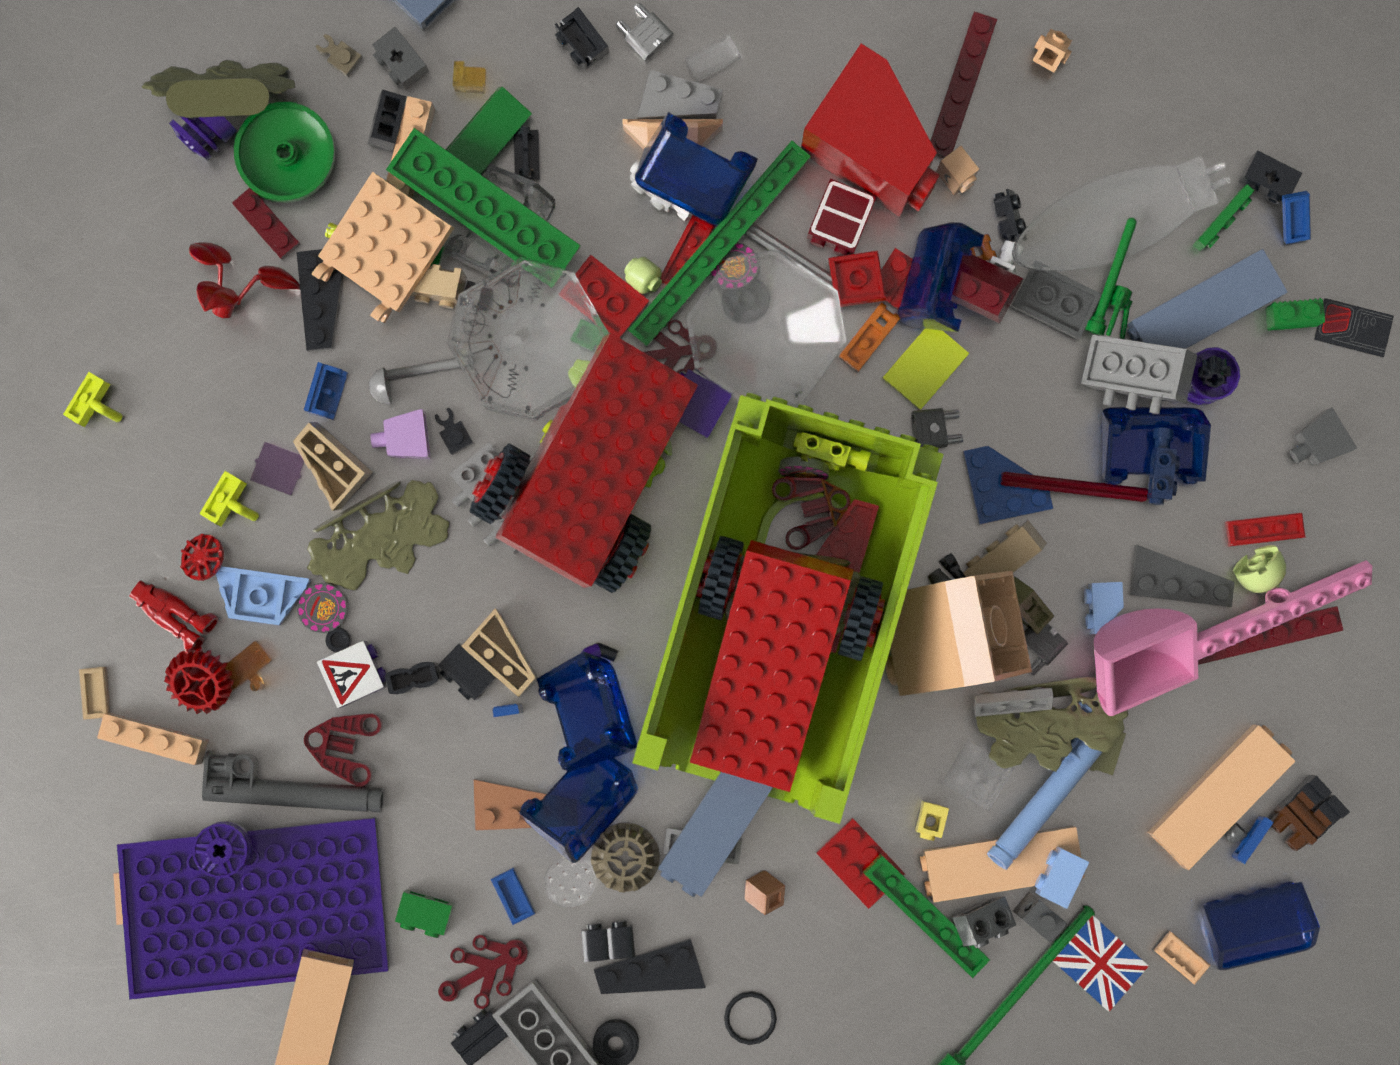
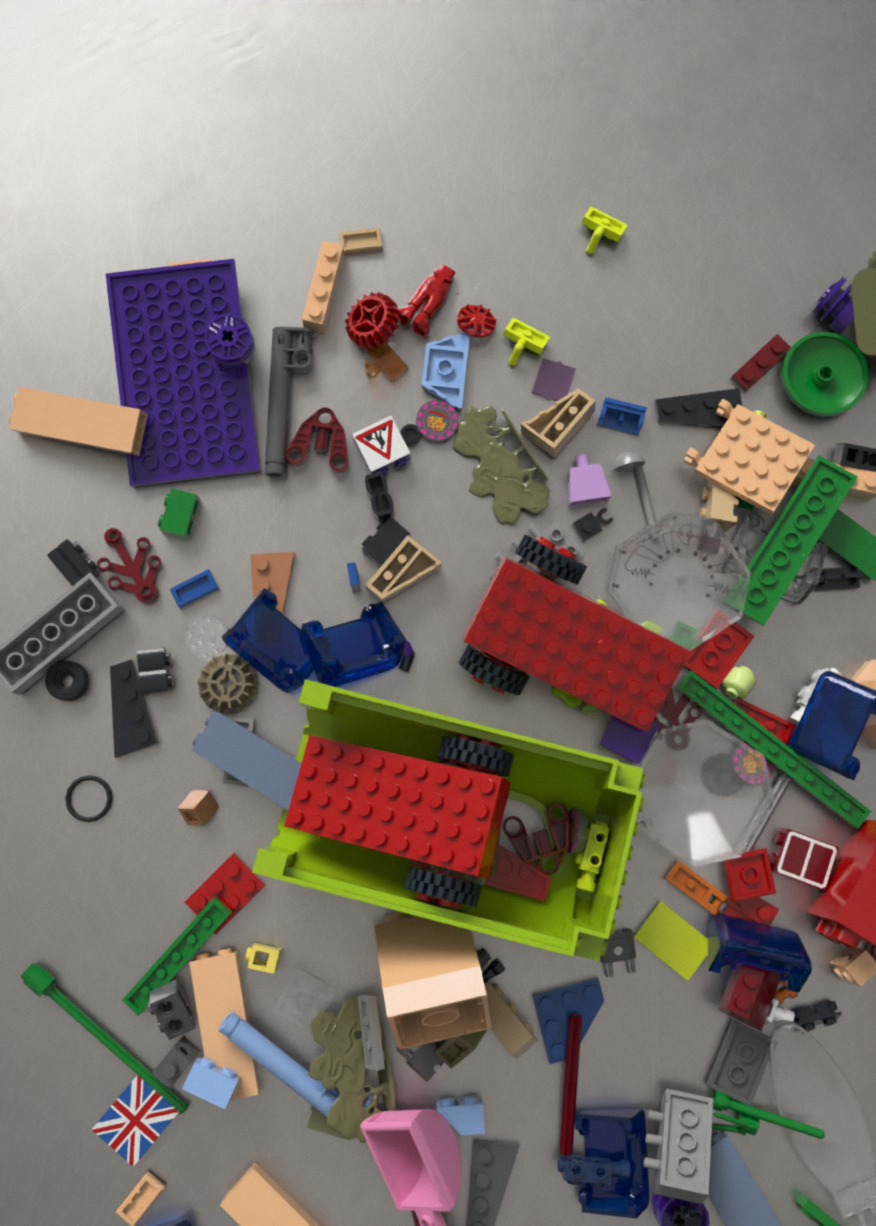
camera: 80 degrees right, 5 degrees down
red plant [189,242,300,318] -> none

